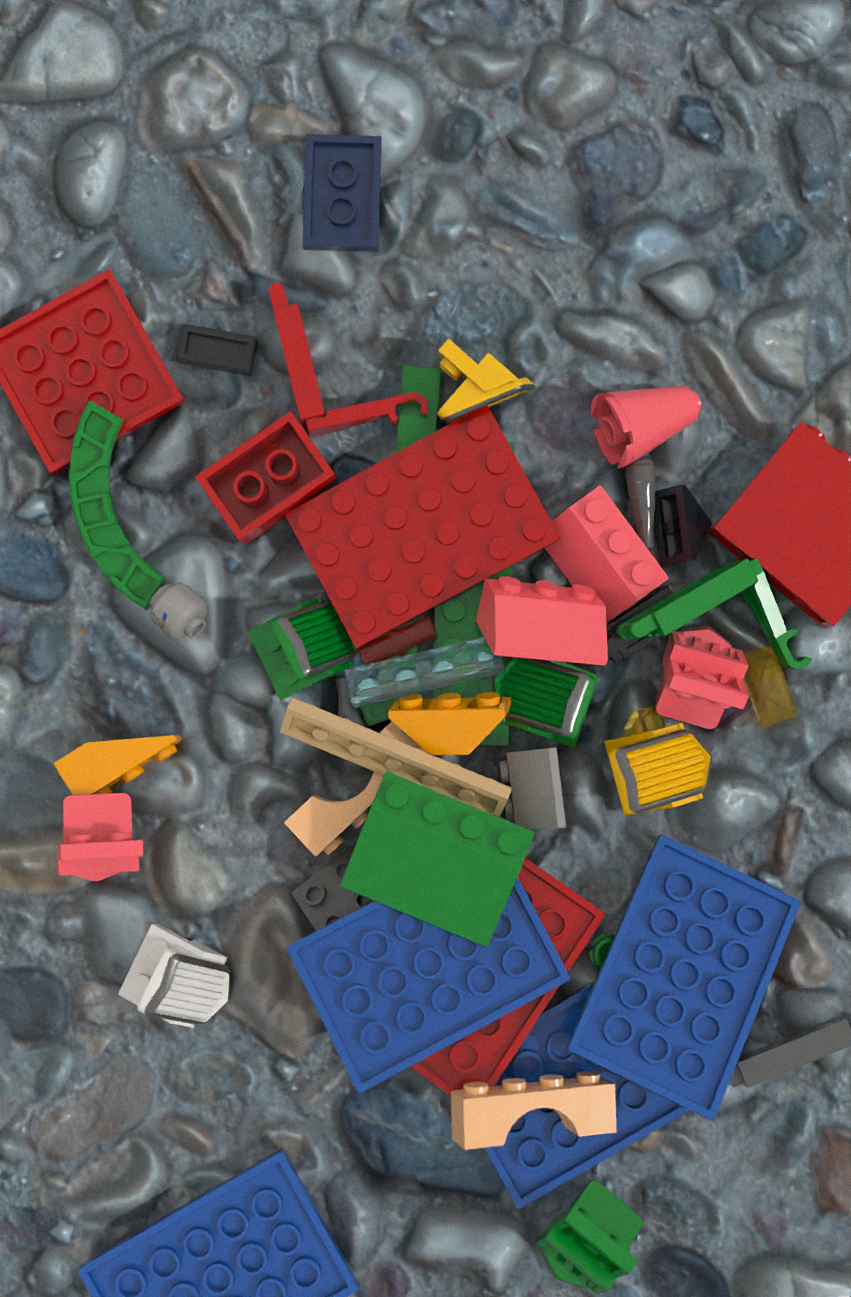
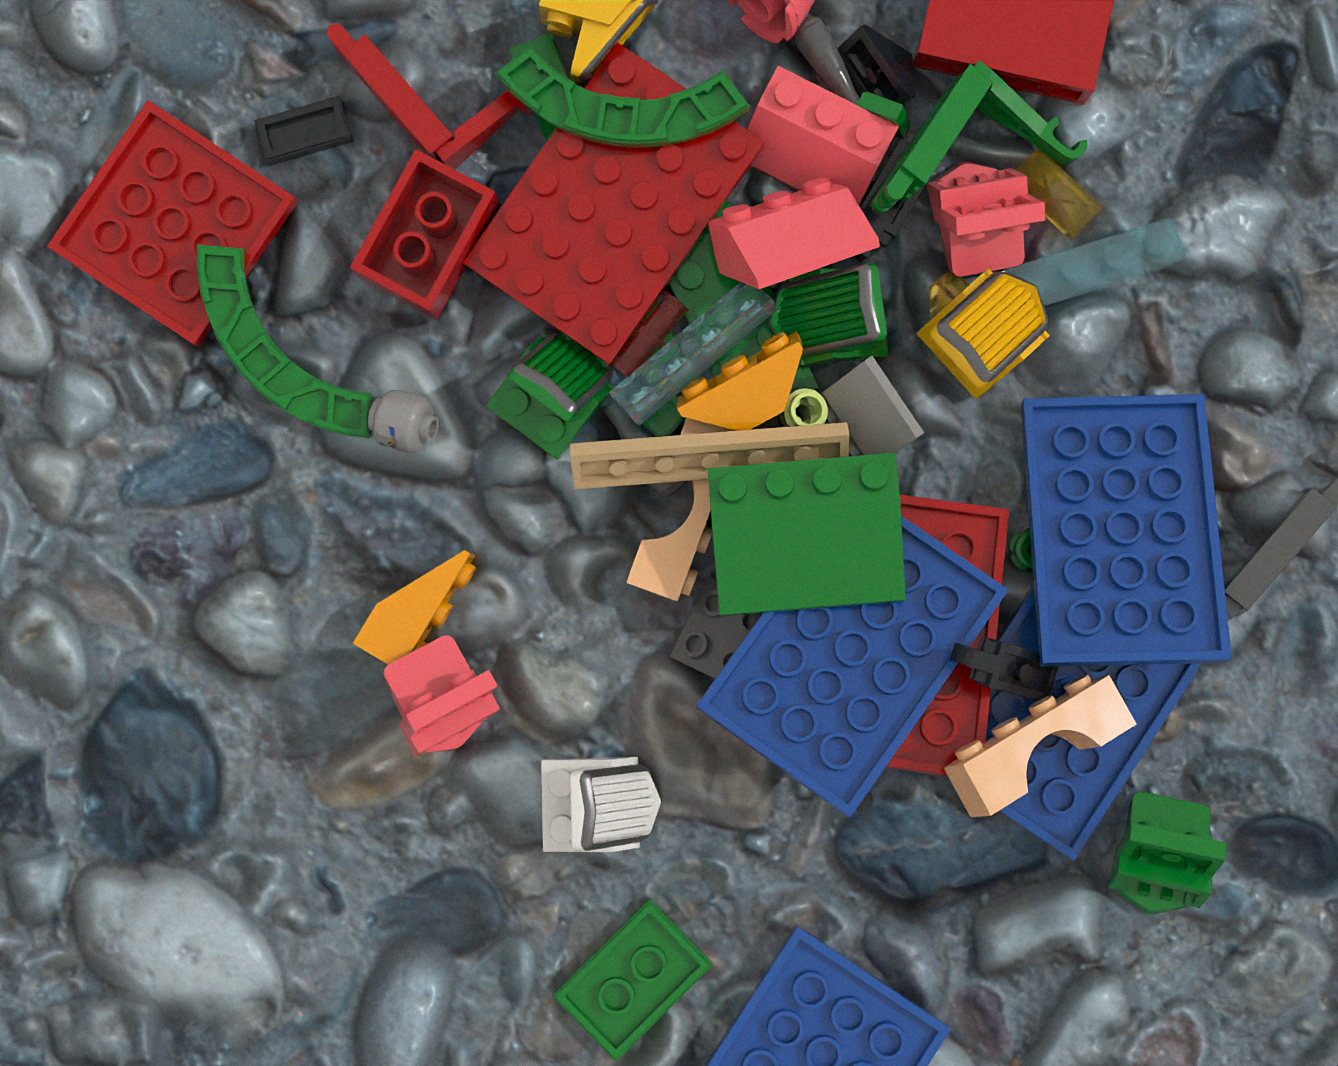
camera: 25 degrees left, 0 degrees up
none -> green tile [495,46,750,148]
none -> green tile [552,898,713,1062]
none -> yellowish green cone [779,388,828,427]
none -> green tile [857,92,911,140]
none -> black hinge [950,638,1059,701]
none -> clear light blue plate [1002,217,1187,306]

